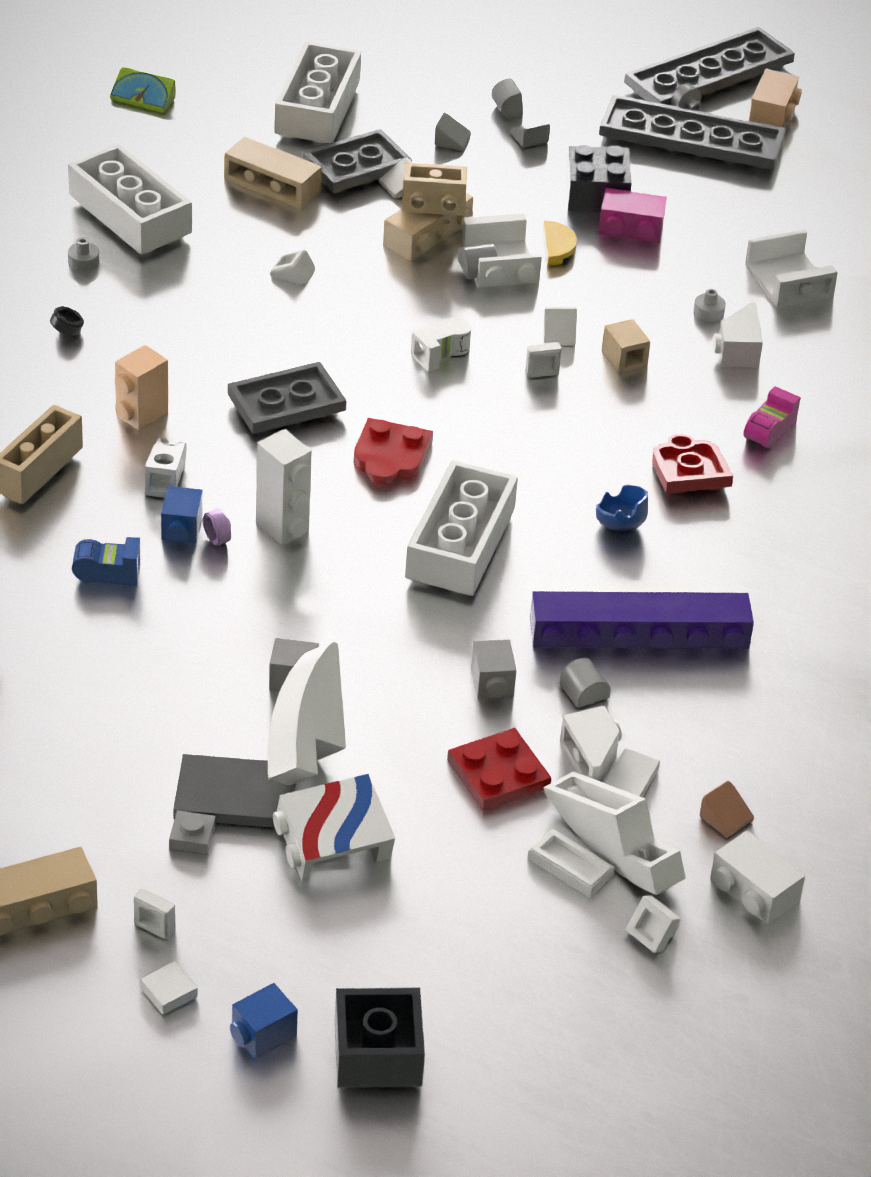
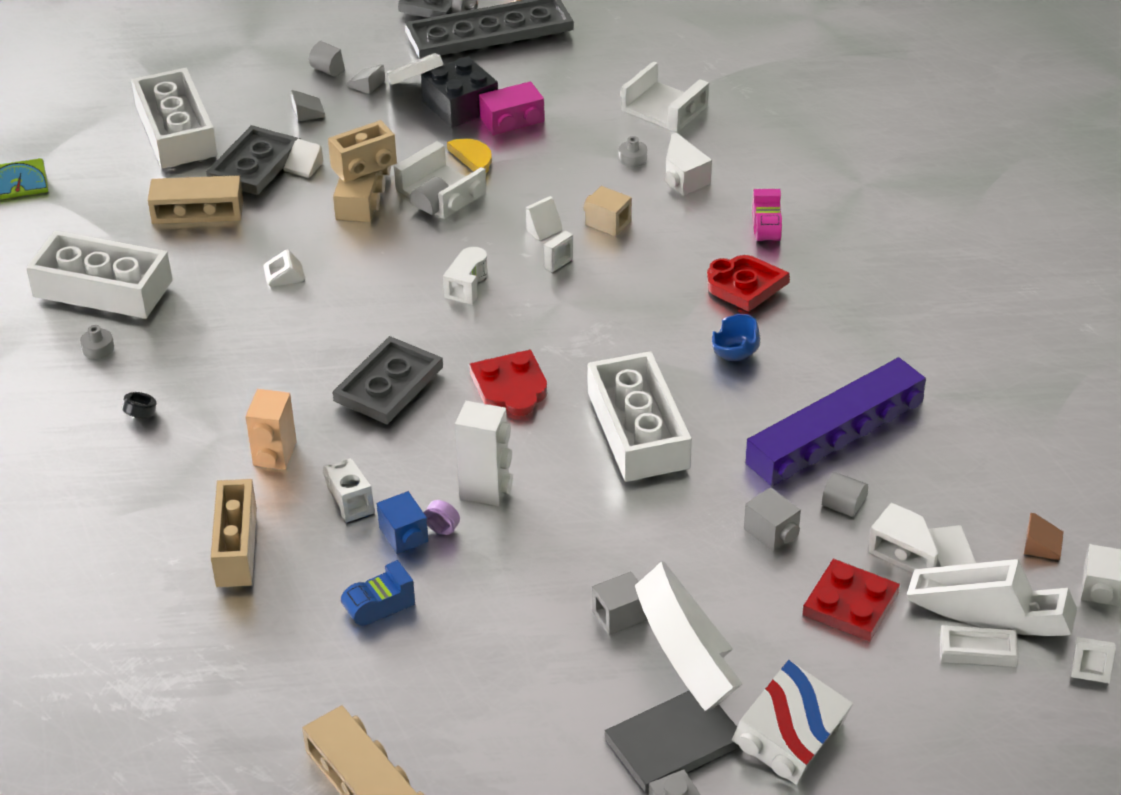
camera: 30 degrees left, 0 degrees up
none -> white tile [386,53,444,85]

